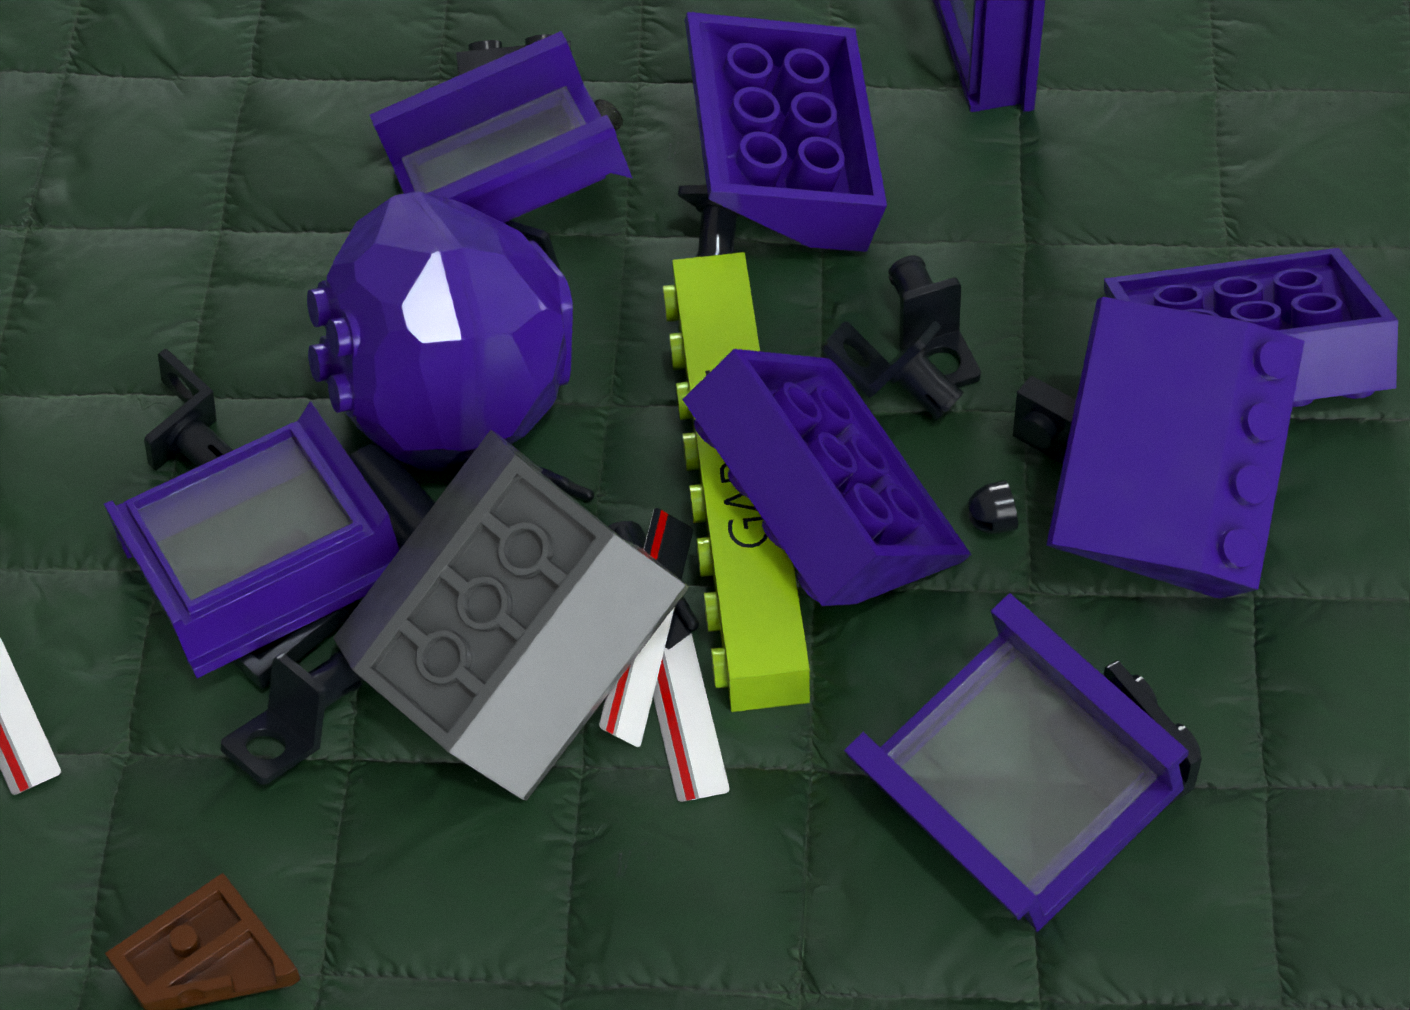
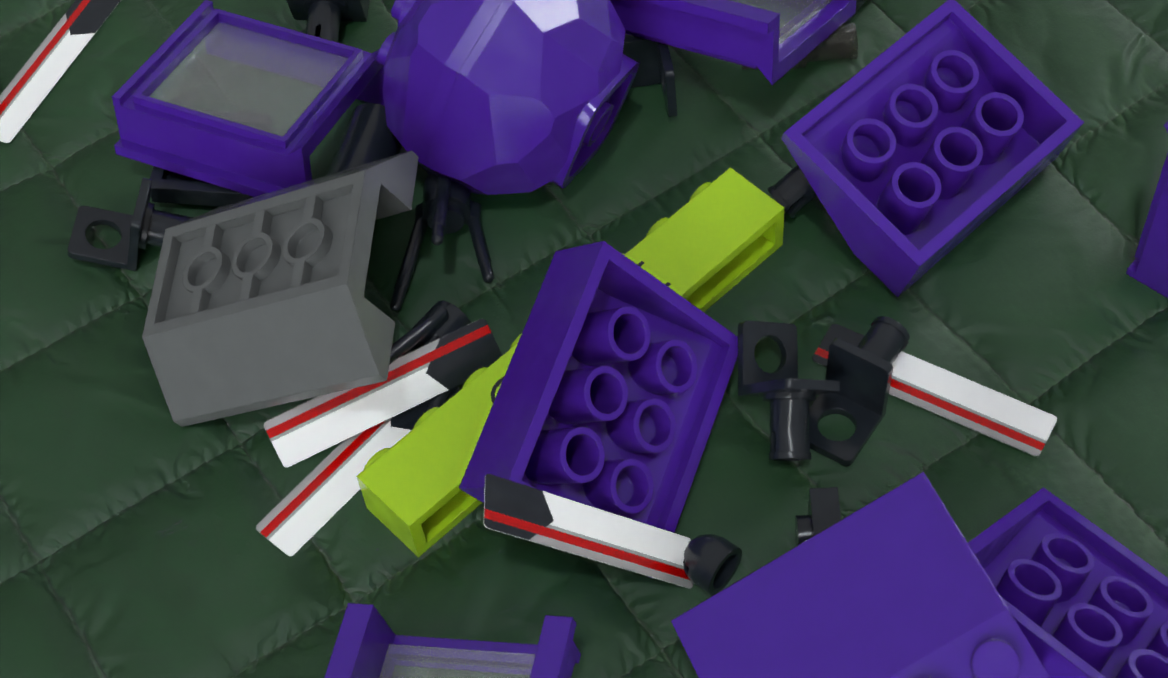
camera: 55 degrees right, 0 degrees up
none -> sticker [483,474,693,589]
none -> sticker [812,324,1057,456]

